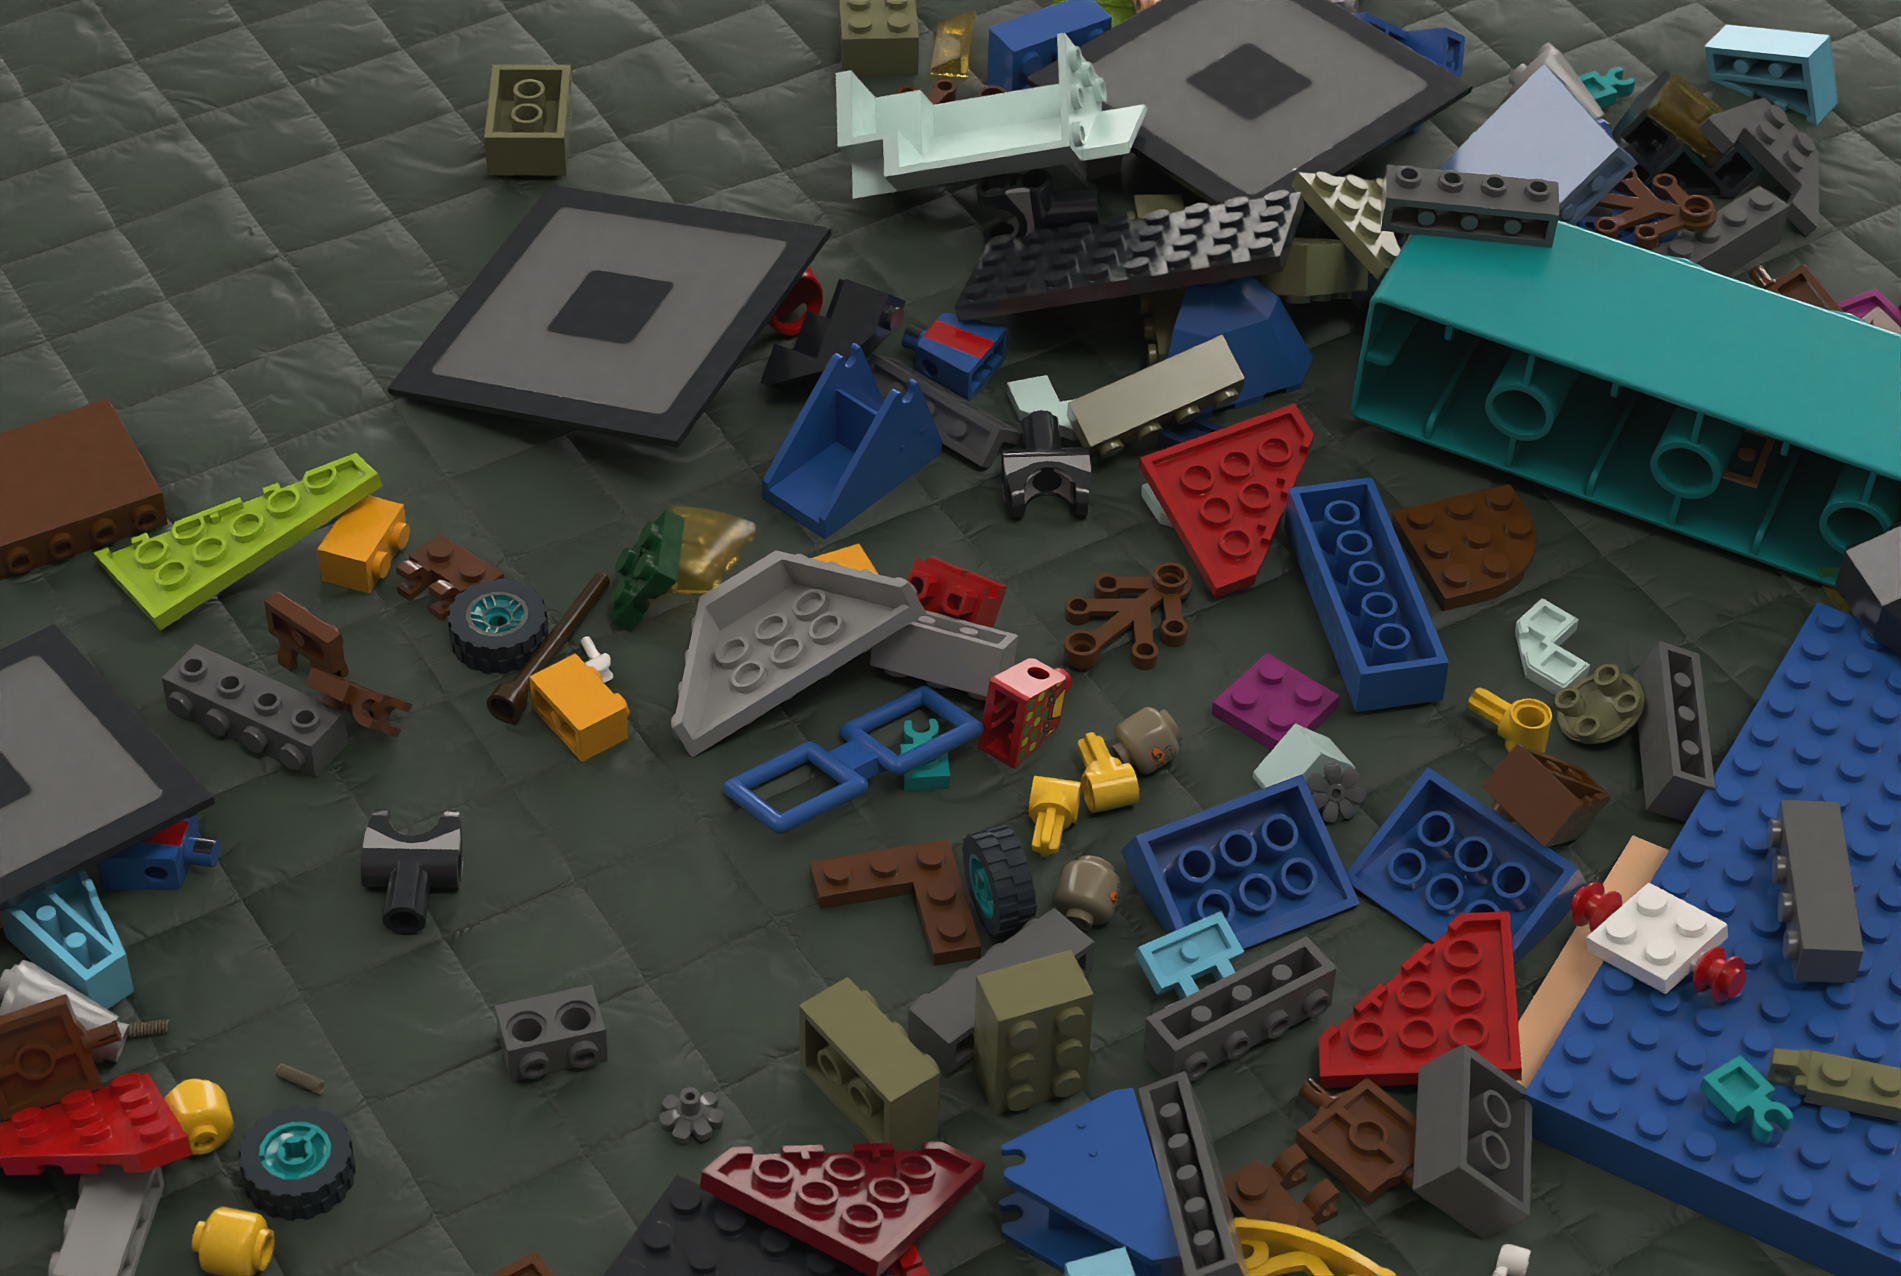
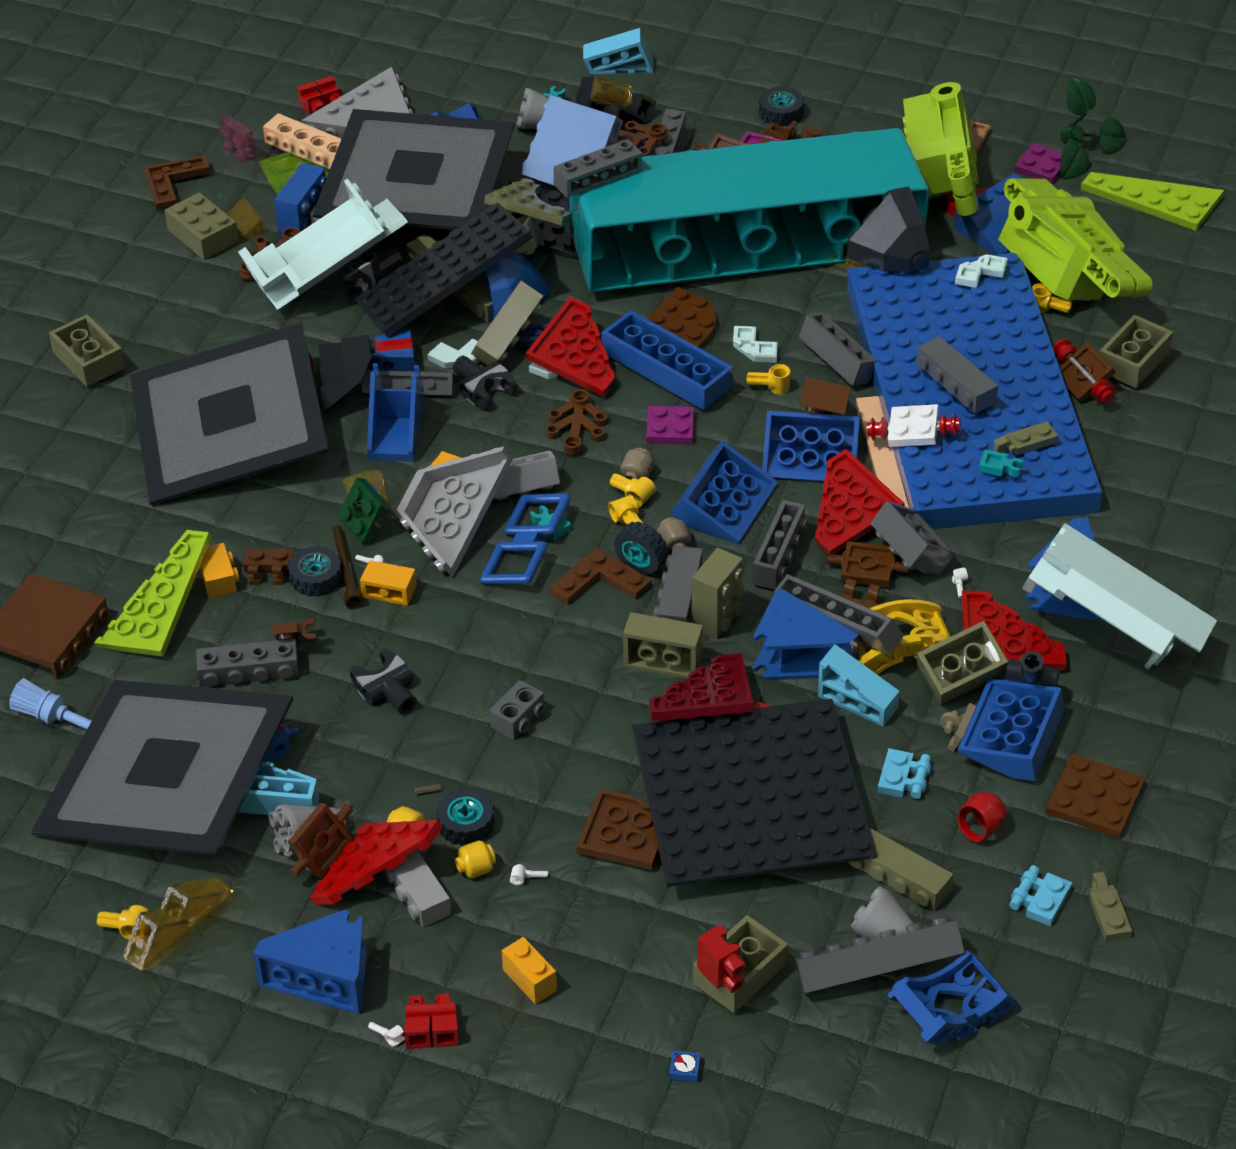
camera: 35 degrees left, 0 degrees up
reddish brown plate [264,591,349,678] -> none
dark grey plant [659,1087,724,1145] -> none
red hips [907,556,1007,628] -> none
red torso [978,658,1073,769] -> none
medium azure plate [1134,911,1244,1008] -> none
light aqua slope [1253,724,1355,793] -> none
dark grey plant [1307,762,1366,823] -> none
olive dish [1554,664,1645,745] -> none
dark grey wing [1698,97,1819,237] -> none

